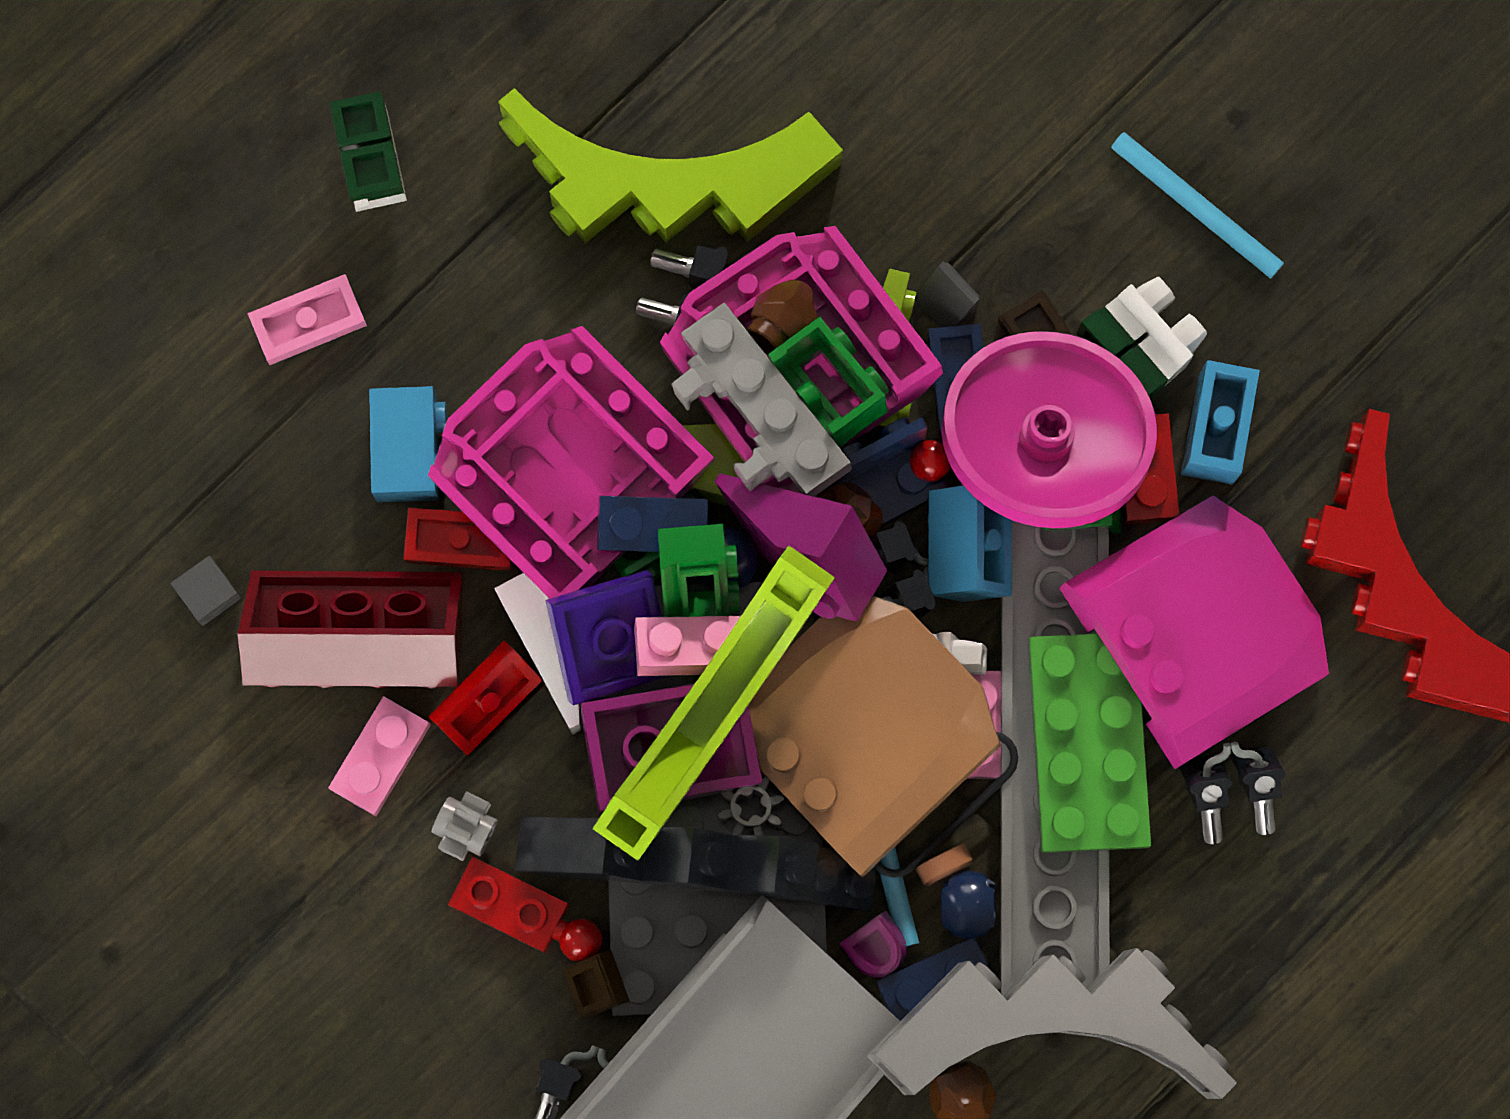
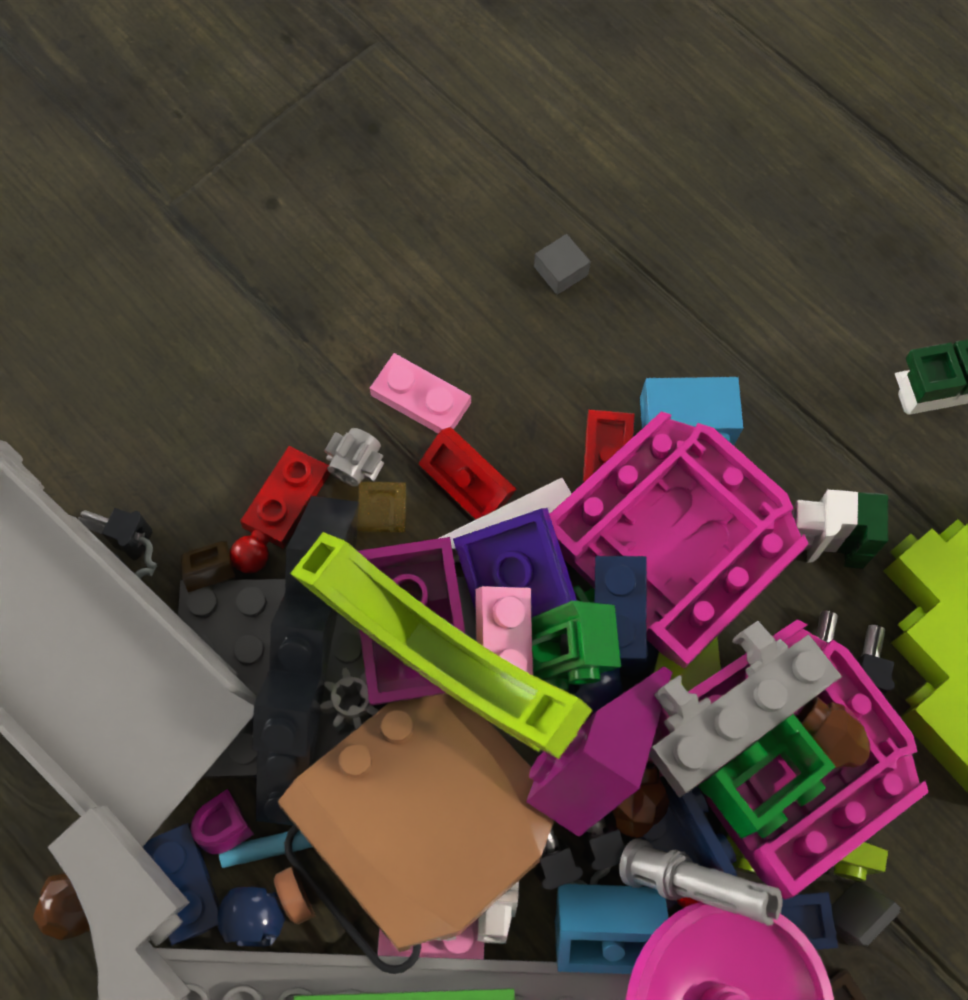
camera: 90 degrees right, 10 degrees down
dark red slope [237,571,463,689] -> none
bright pink plate [248,274,367,365] -> none
none -> clear yellow tile [357,482,407,532]
none -> light grey pin [619,838,782,926]
none -> hips [792,489,888,569]

